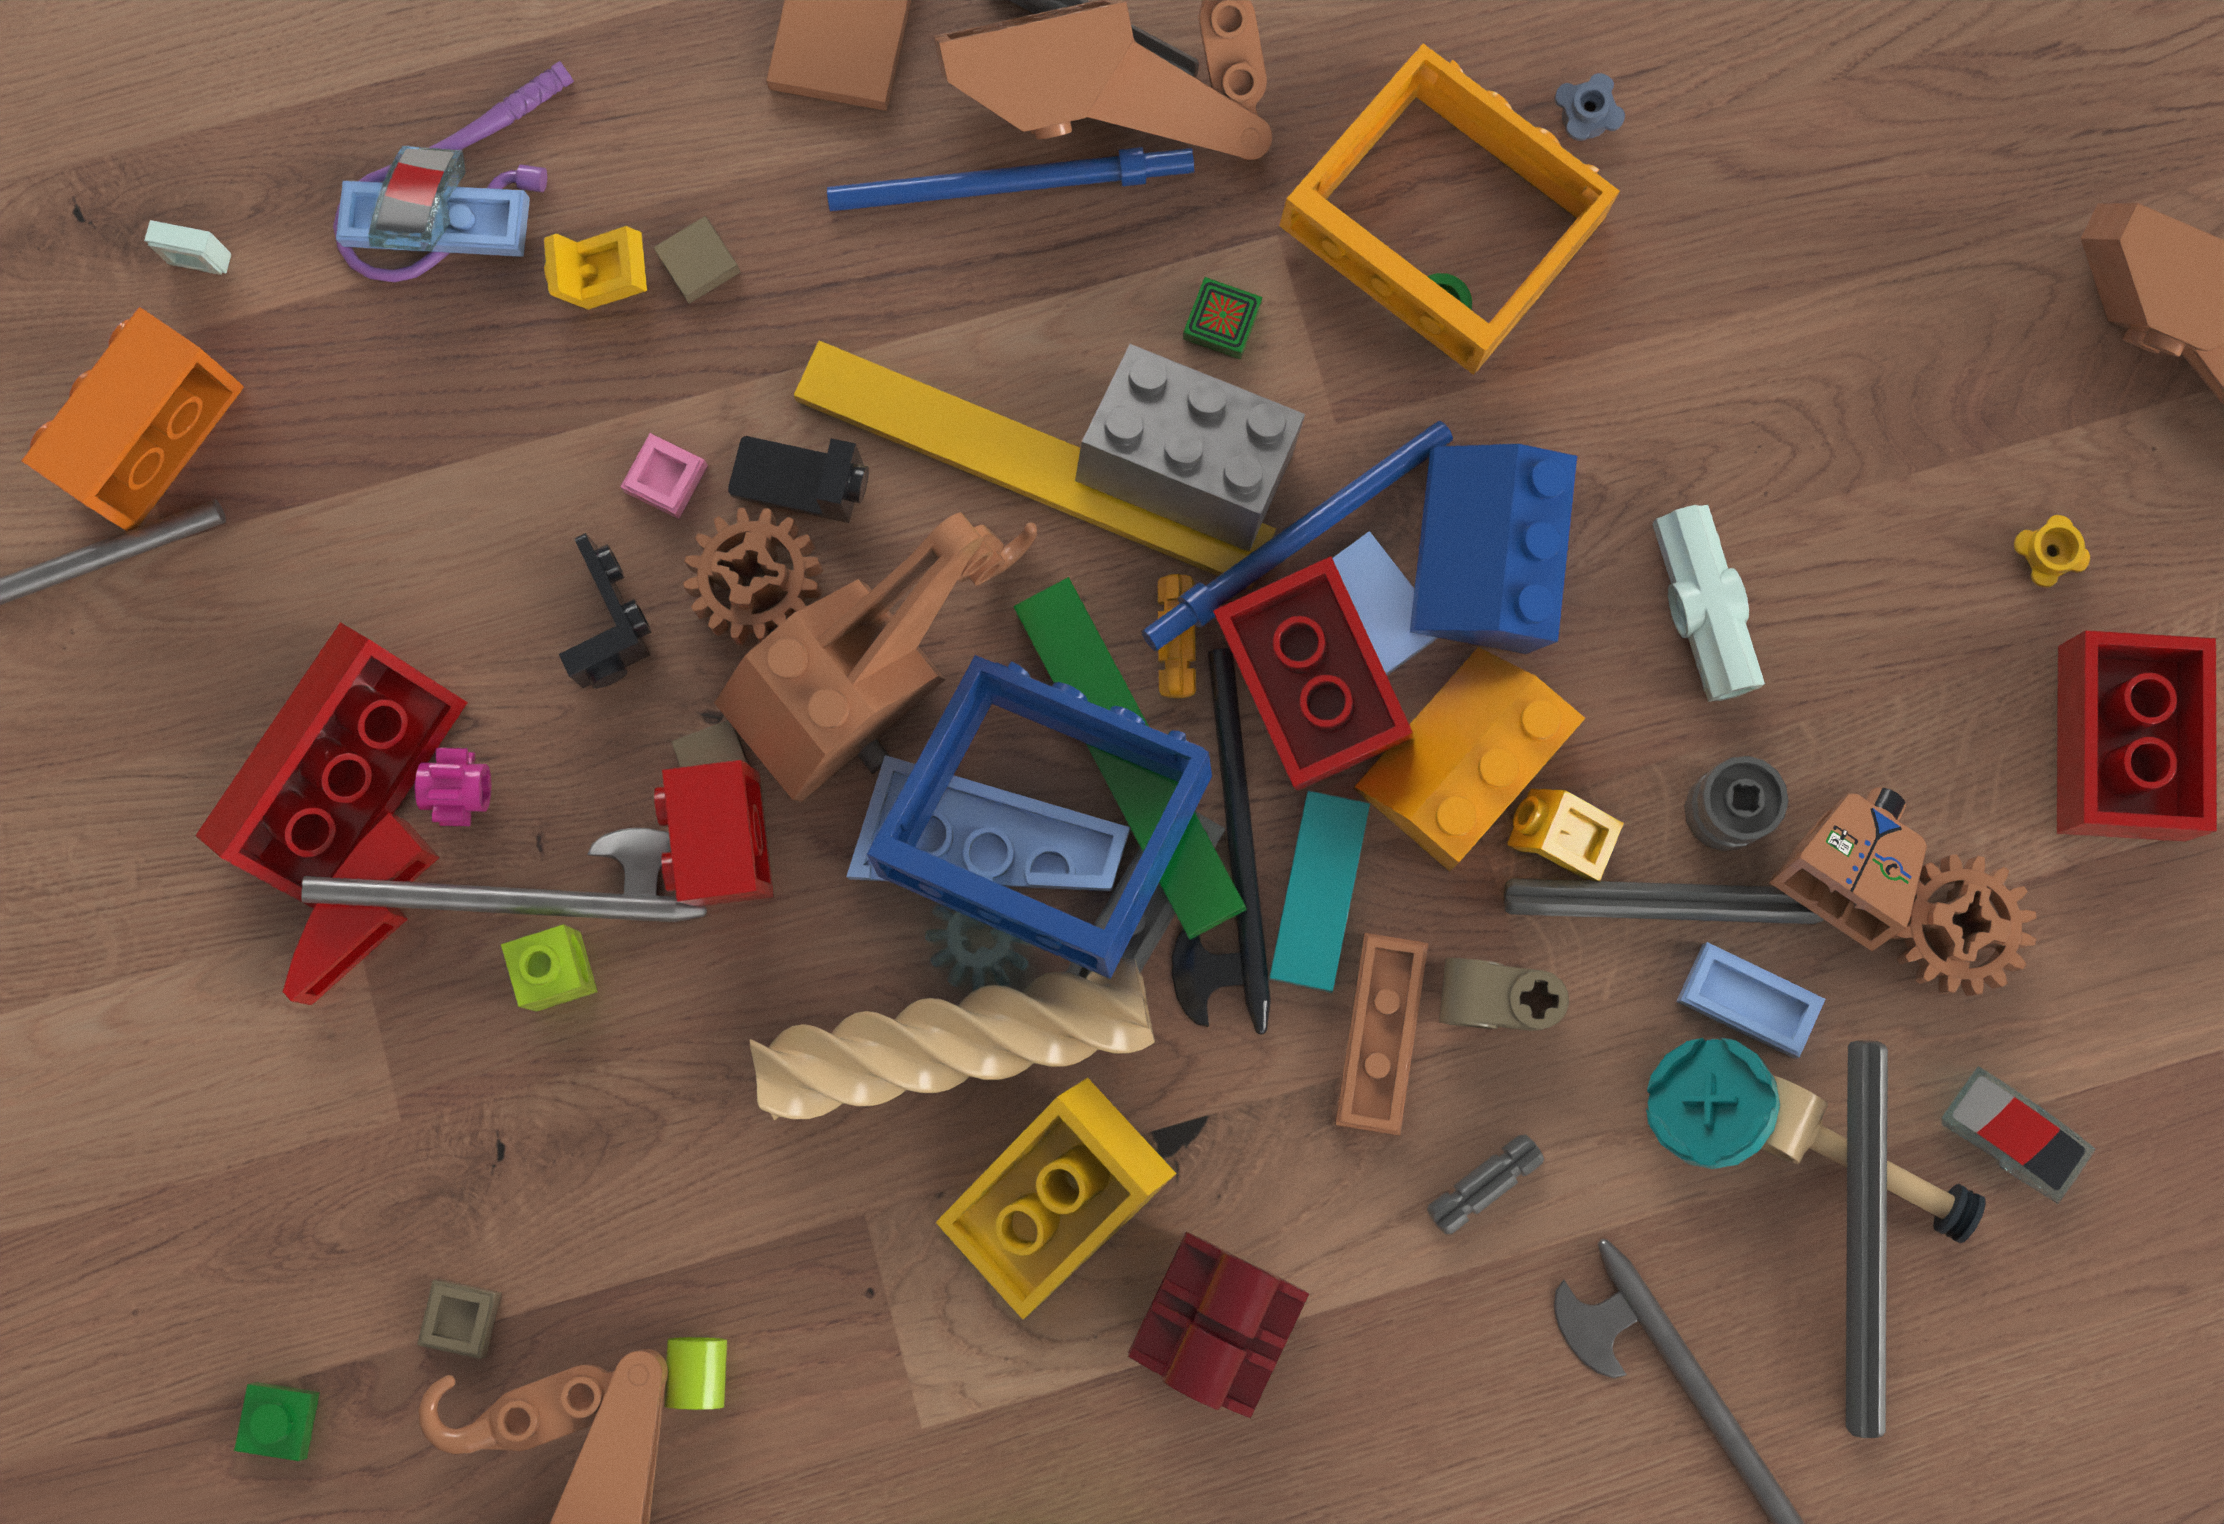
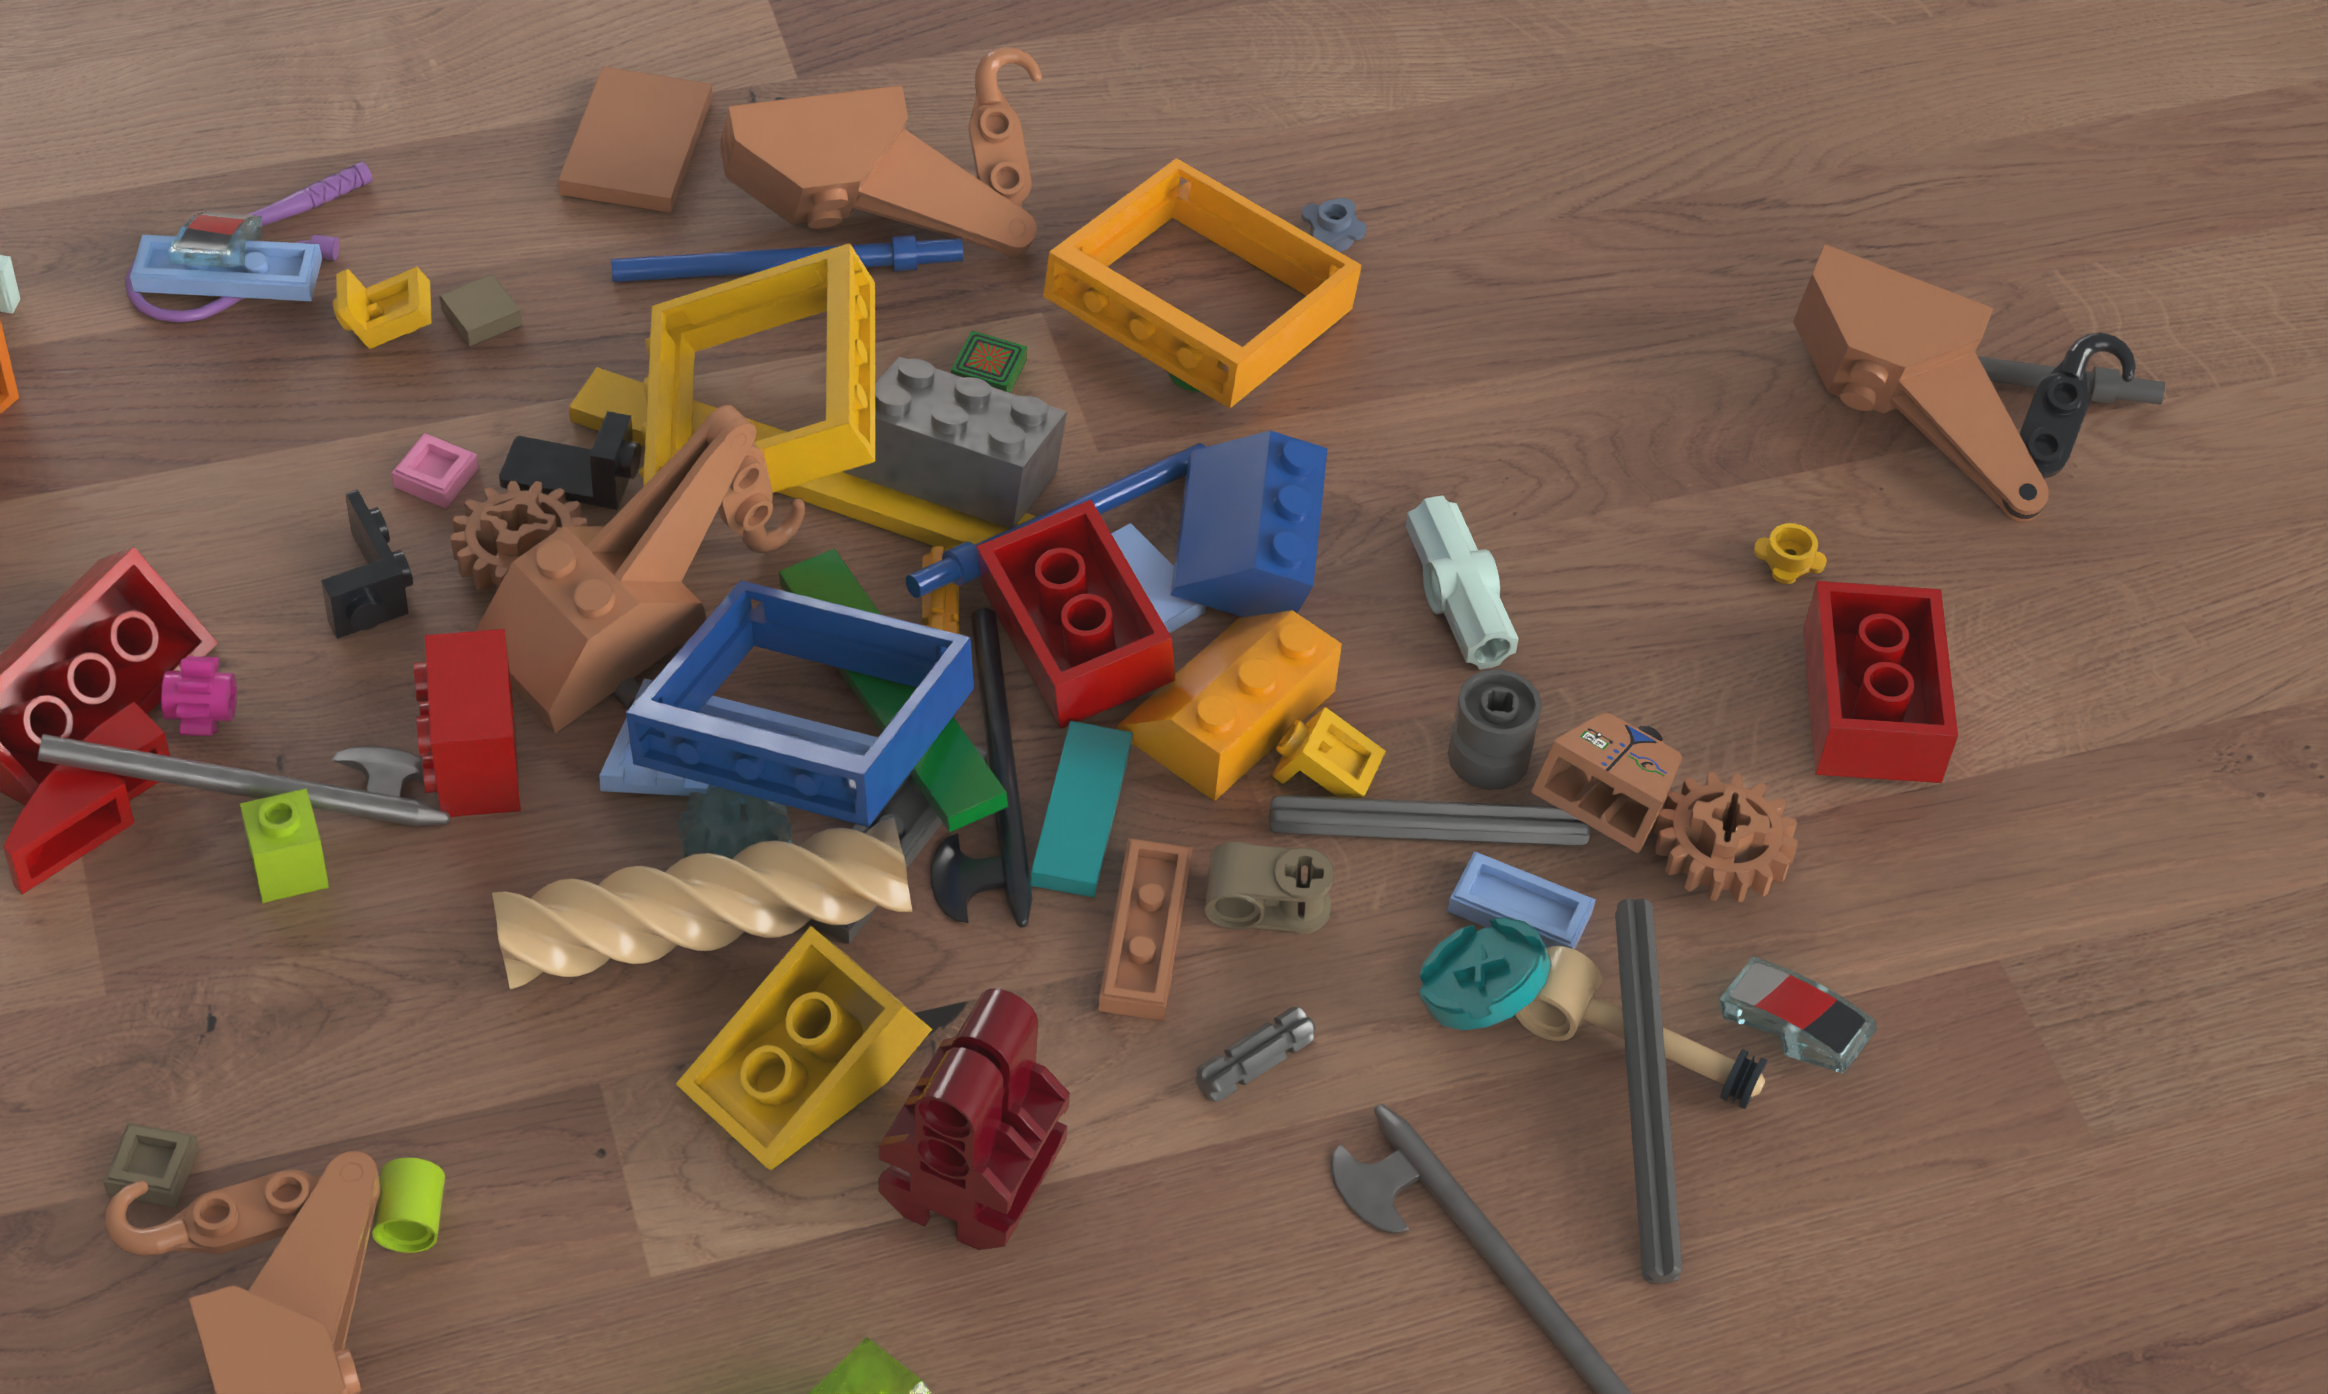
camera: 10 degrees left, 30 degrees down
none -> yellow window [639,243,875,493]

